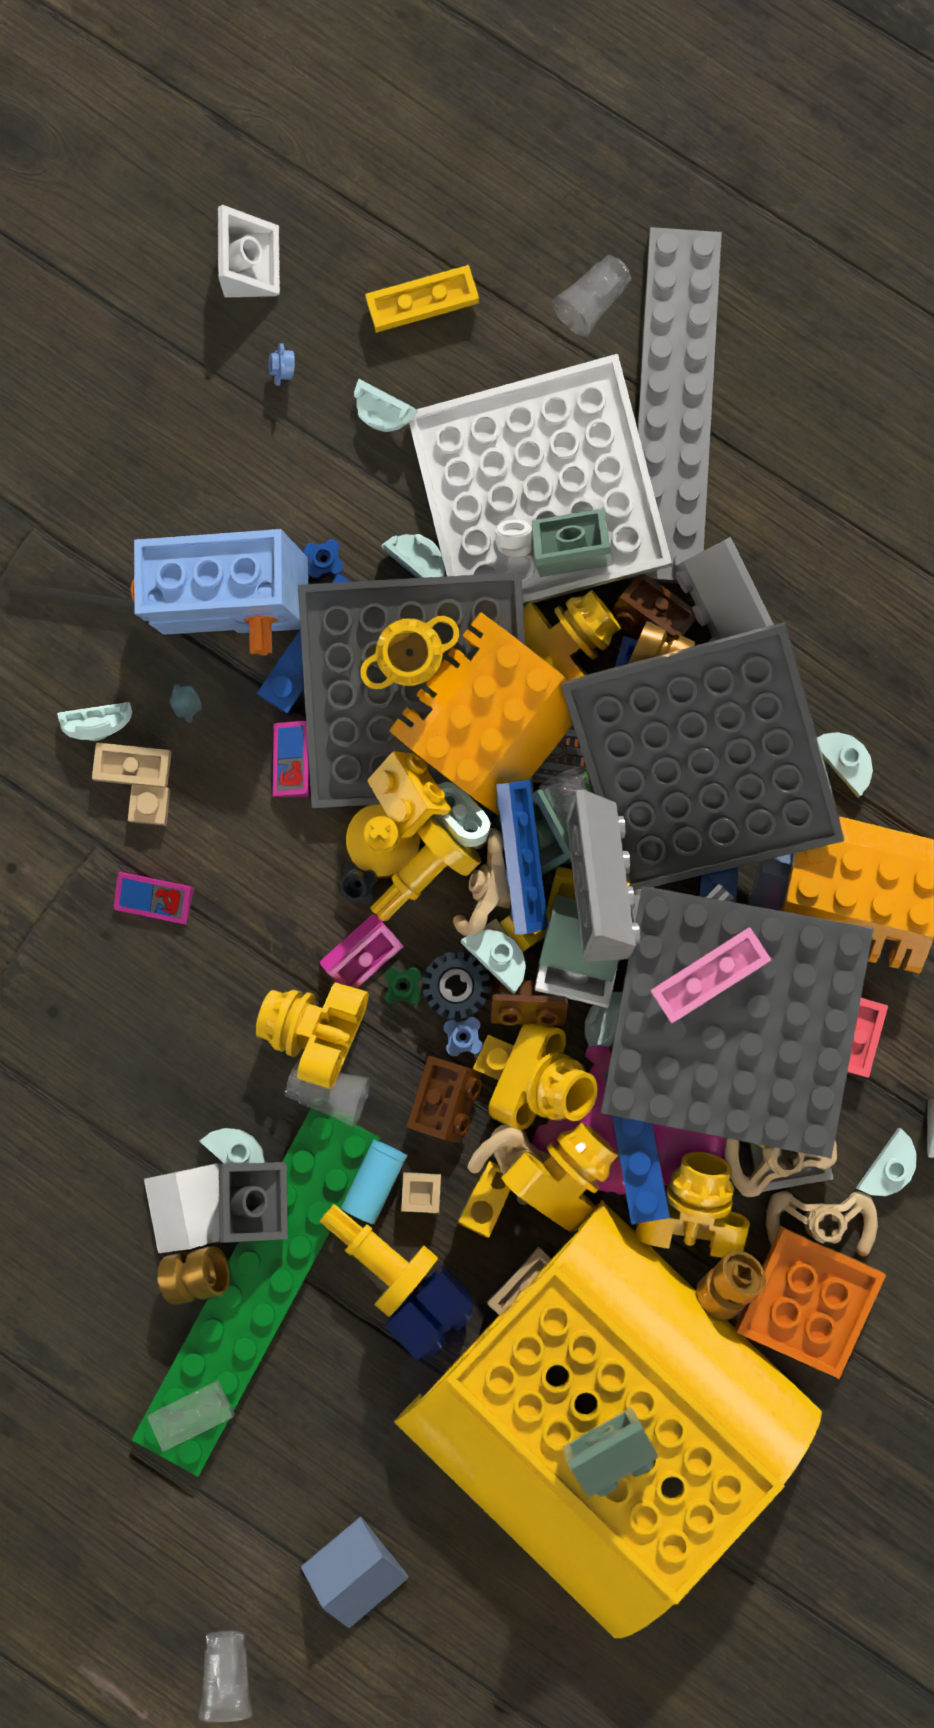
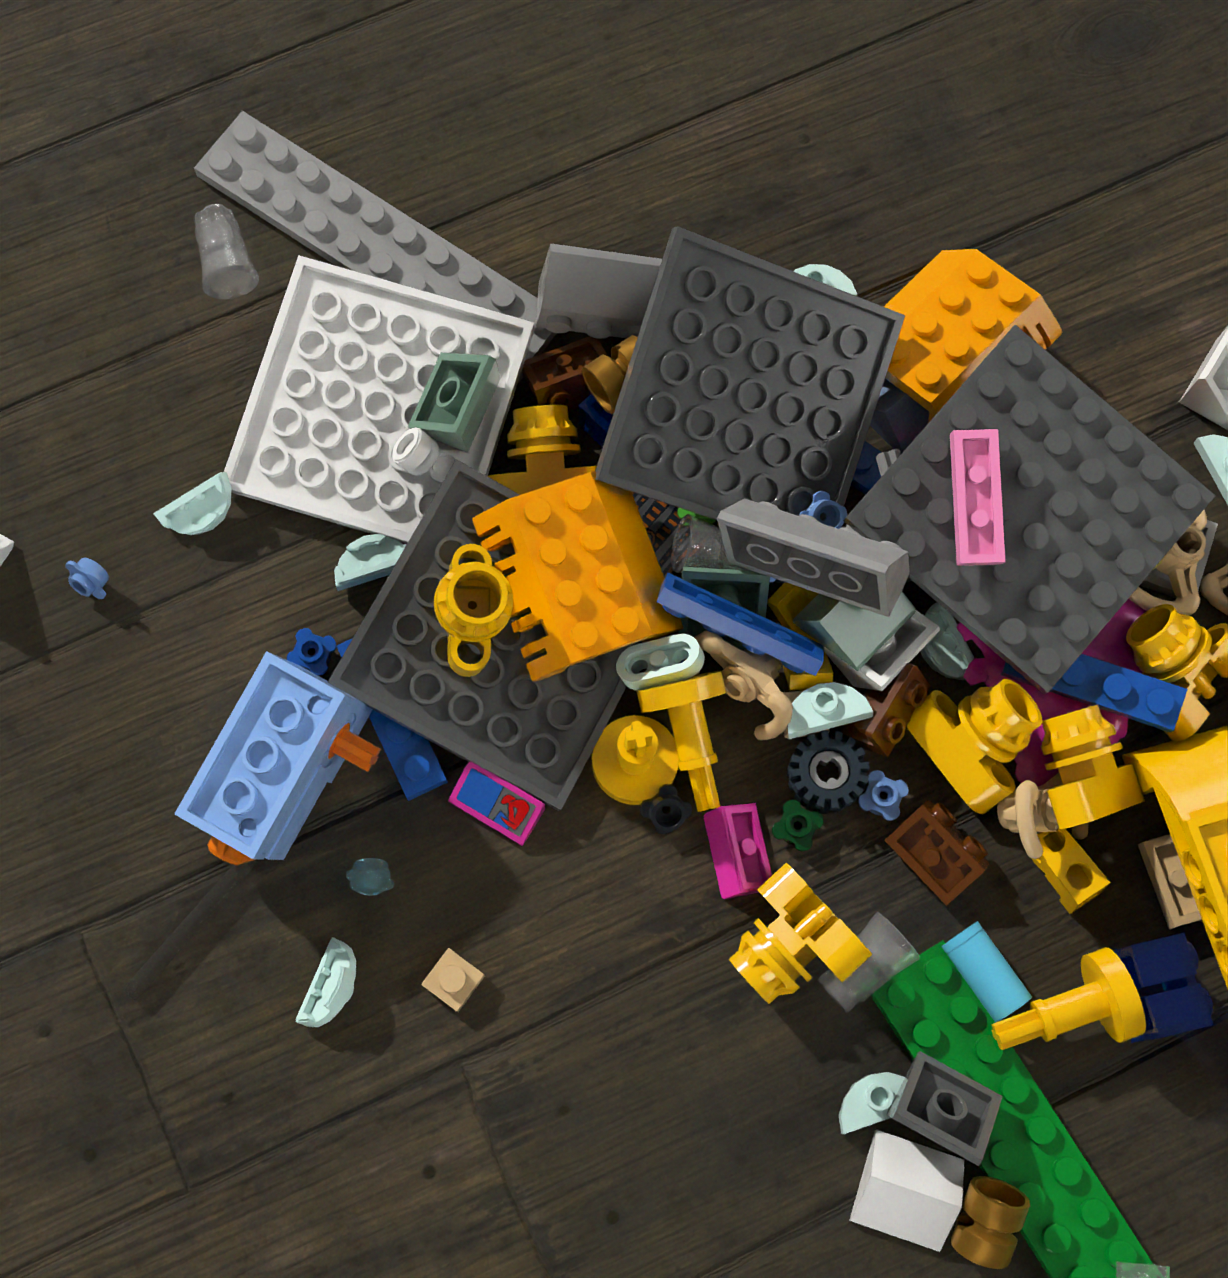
camera: 60 degrees left, 10 degrees down
tan plate [92,743,172,787] -> none
slope [114,872,194,925] -> none
yellow plate [365,265,479,333] -> none
yellow bracket [367,751,451,838] -> none
tan plate [401,1172,441,1213] -> none
yellow plate [473,1035,514,1080] -> none
none -> medium blue plate [799,491,847,529]

